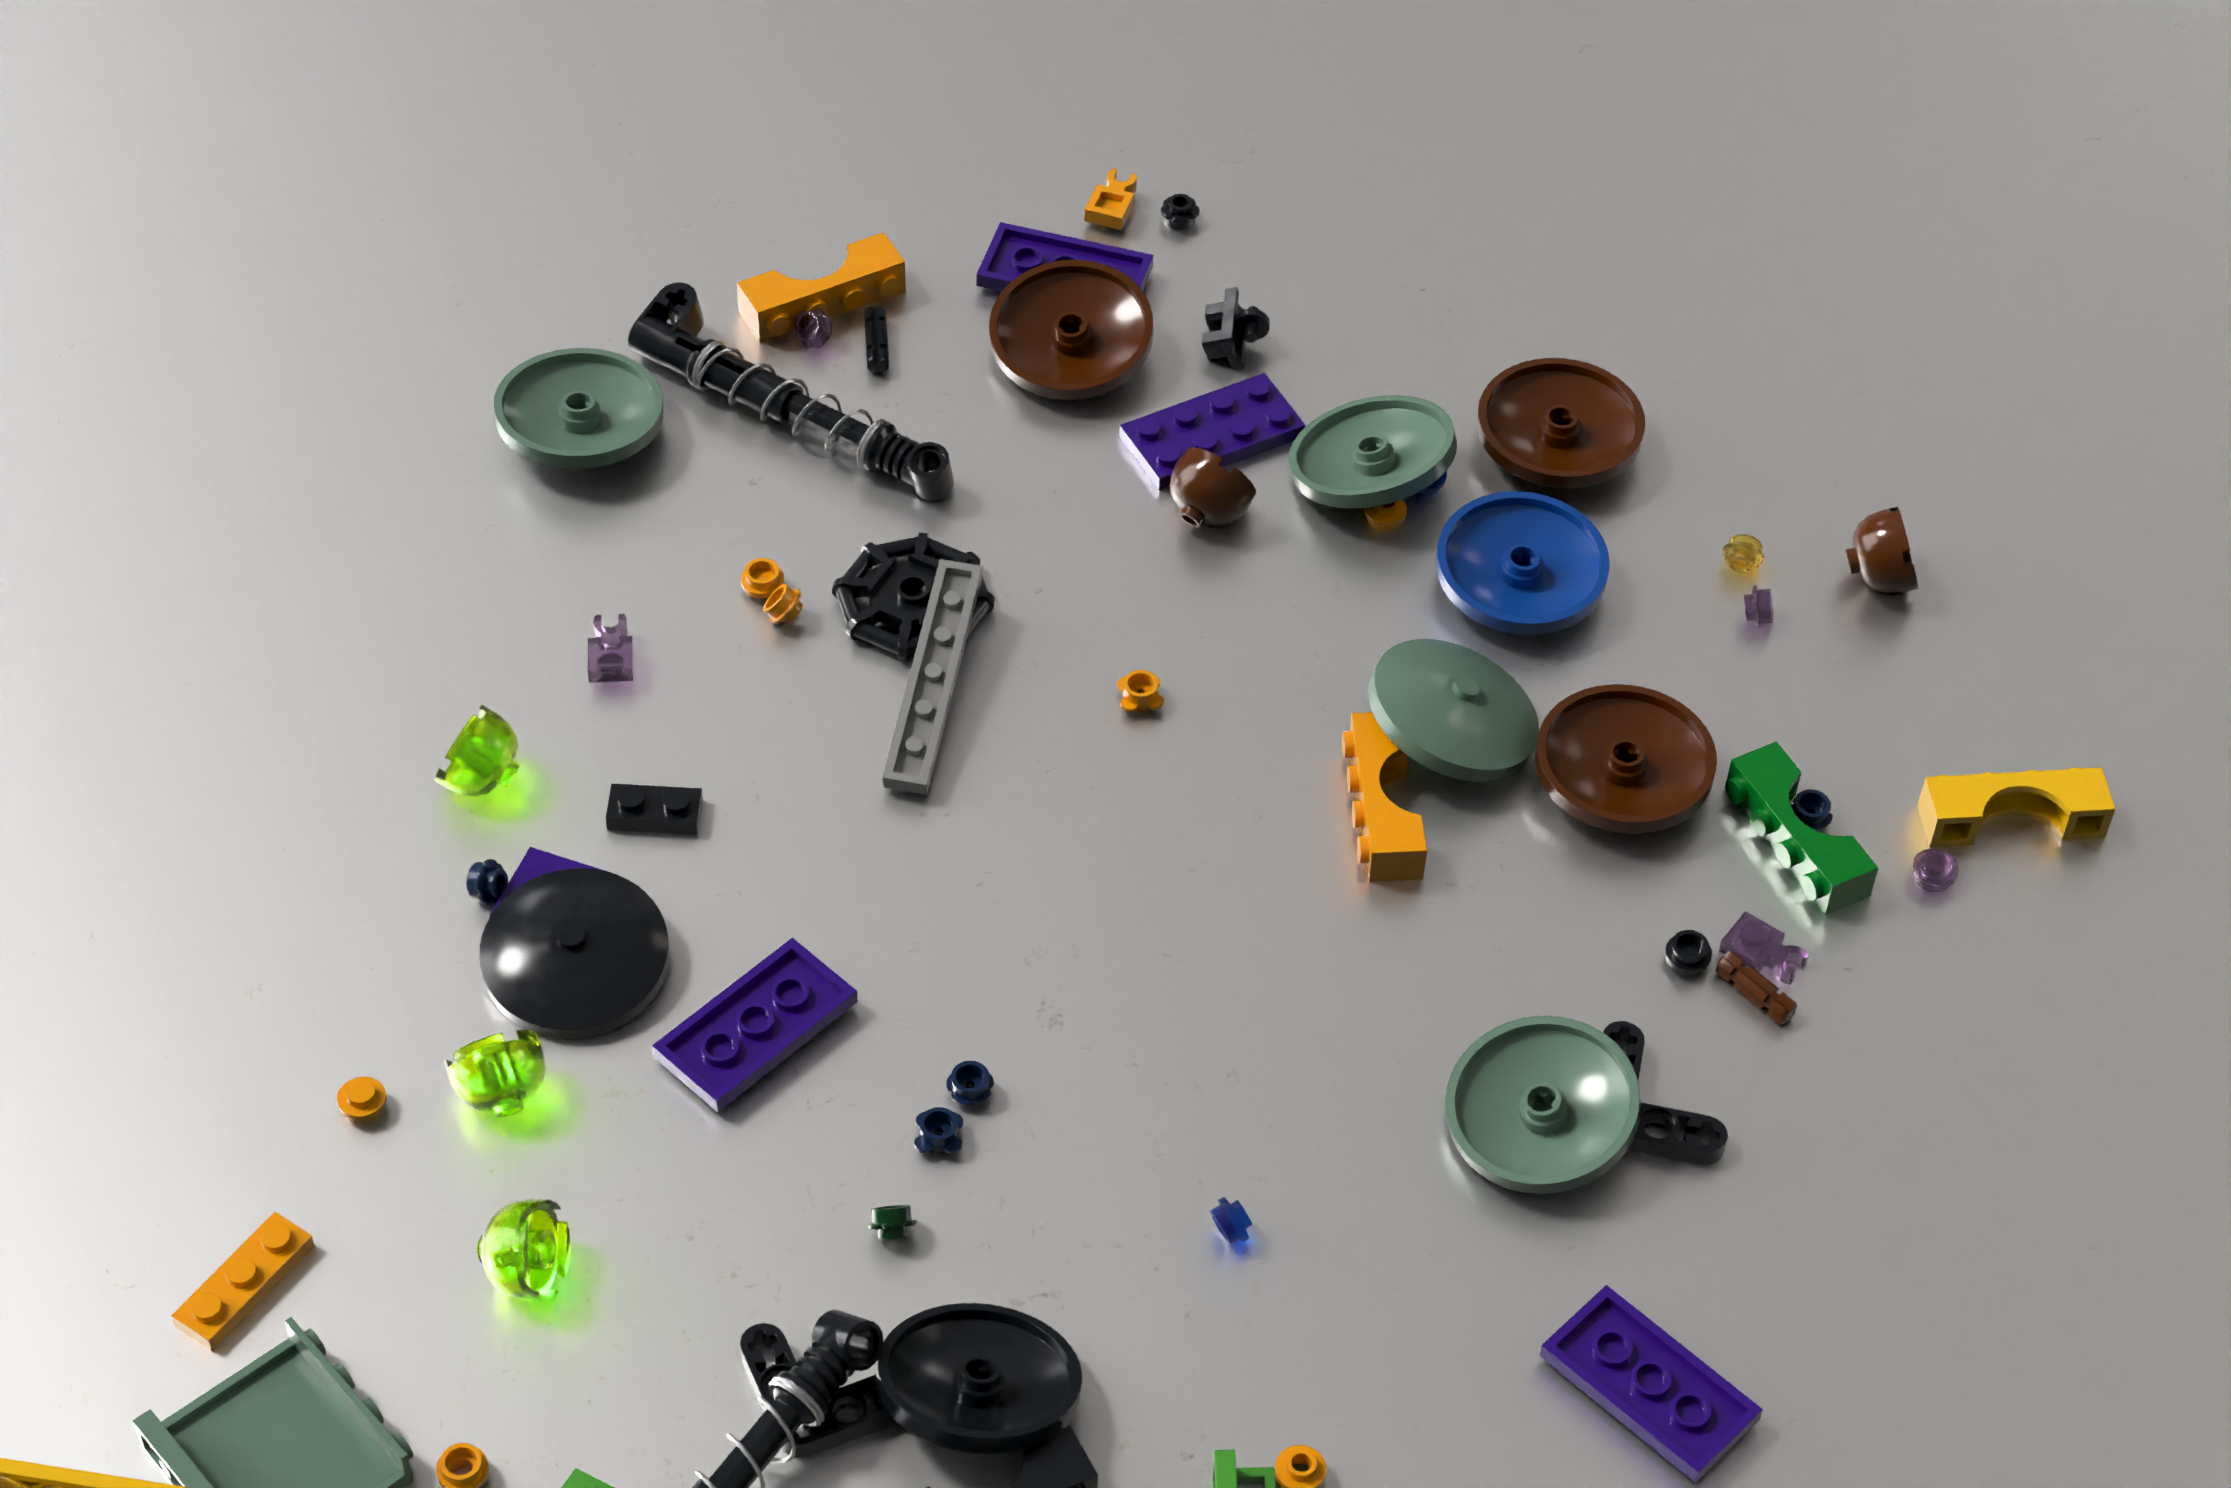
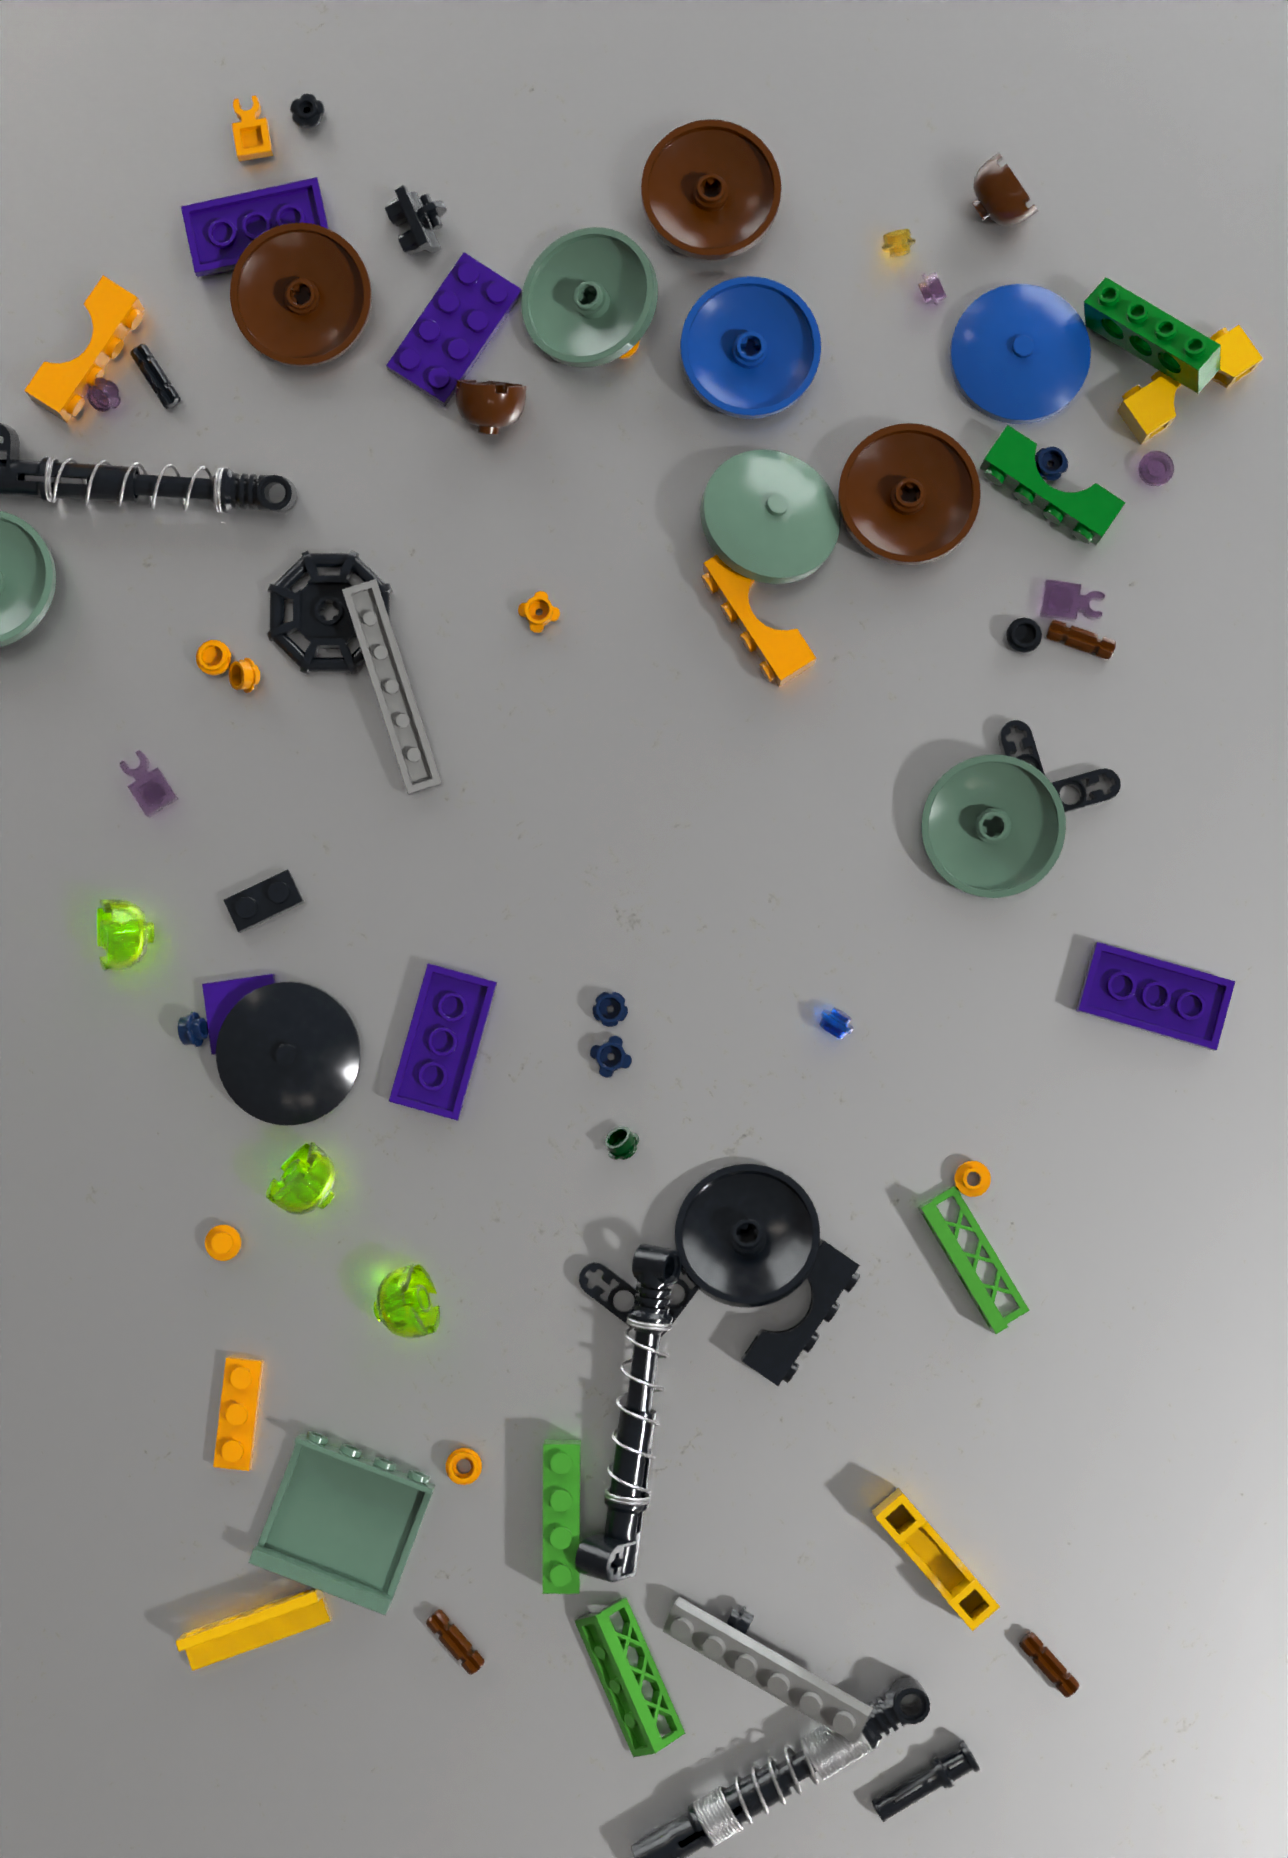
camera: 25 degrees left, 35 degrees up
none -> blue dish [950,284,1091,424]
none -> green brick [1084,277,1221,394]

